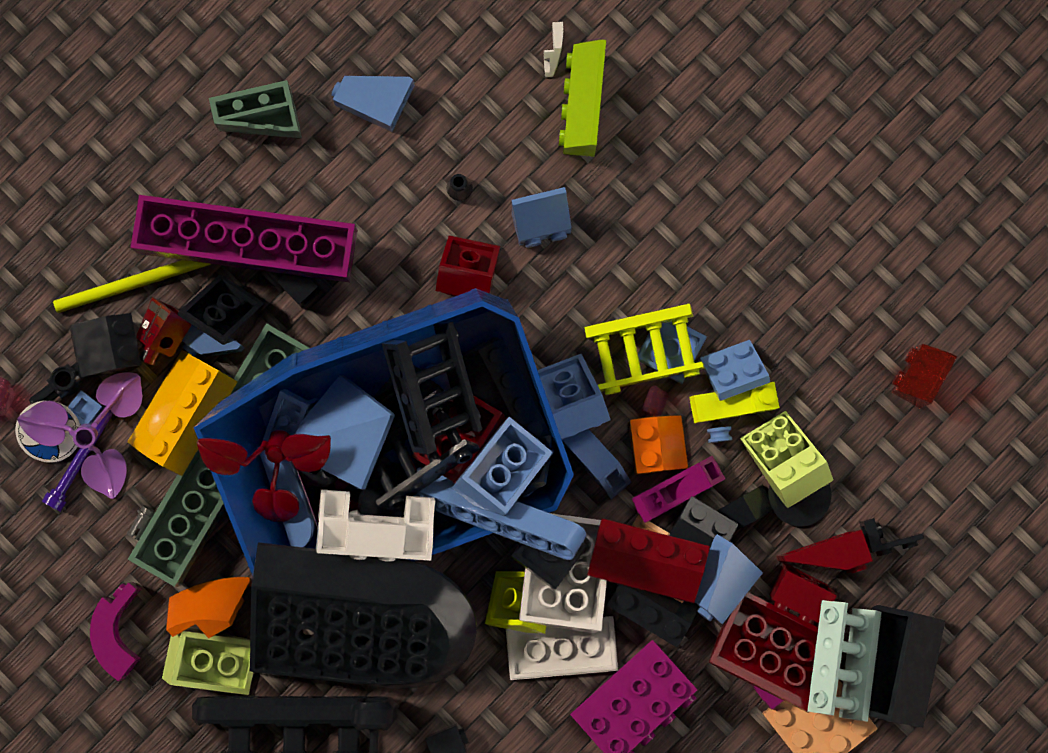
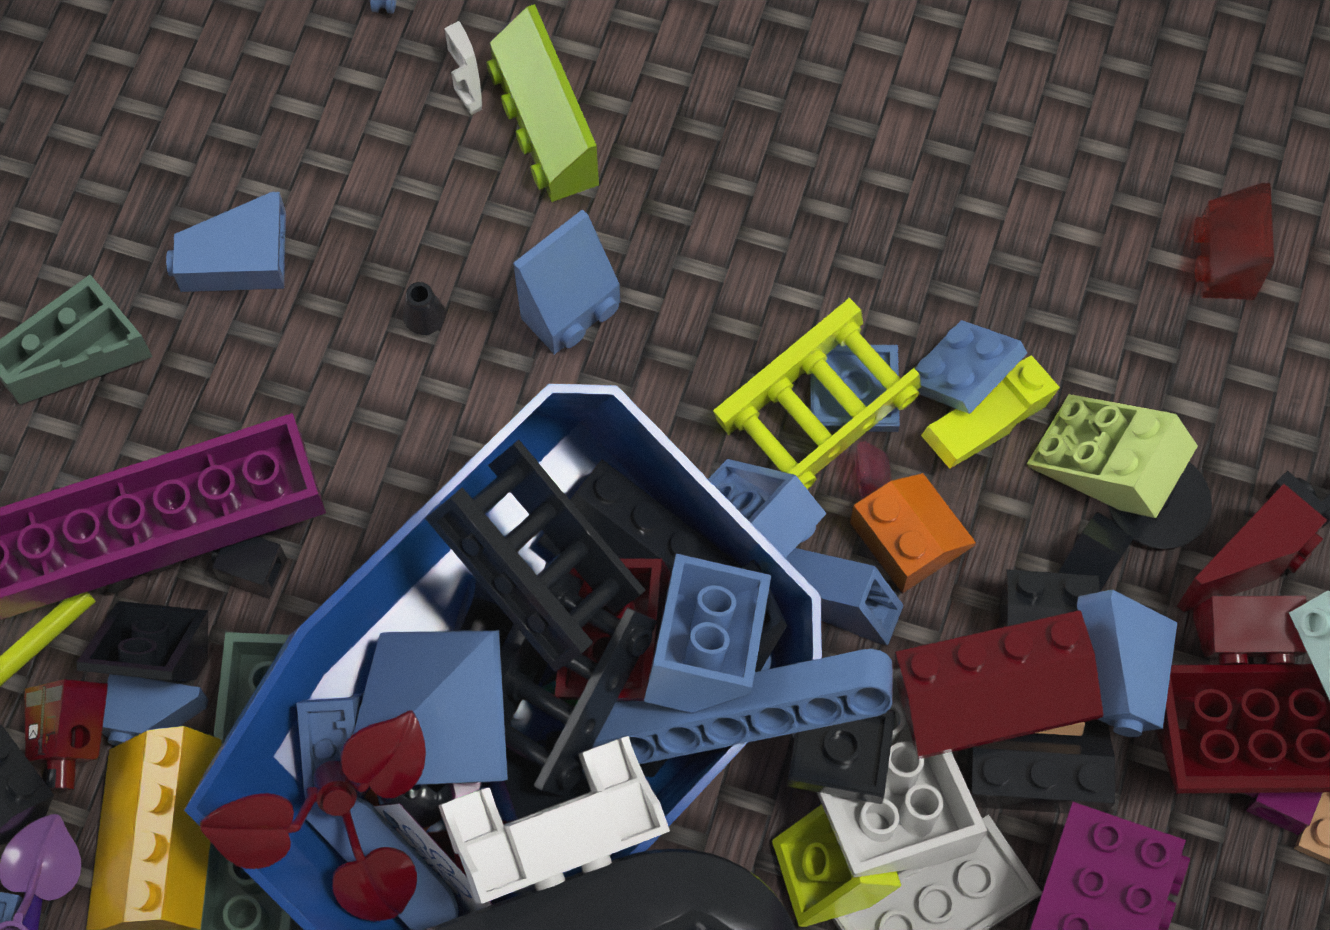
camera: 25 degrees left, 15 degrees down
dark red slope [435,235,500,296] -> none
magenta arch [632,455,725,523] -> none
medium blue bush [707,427,732,443] -> none

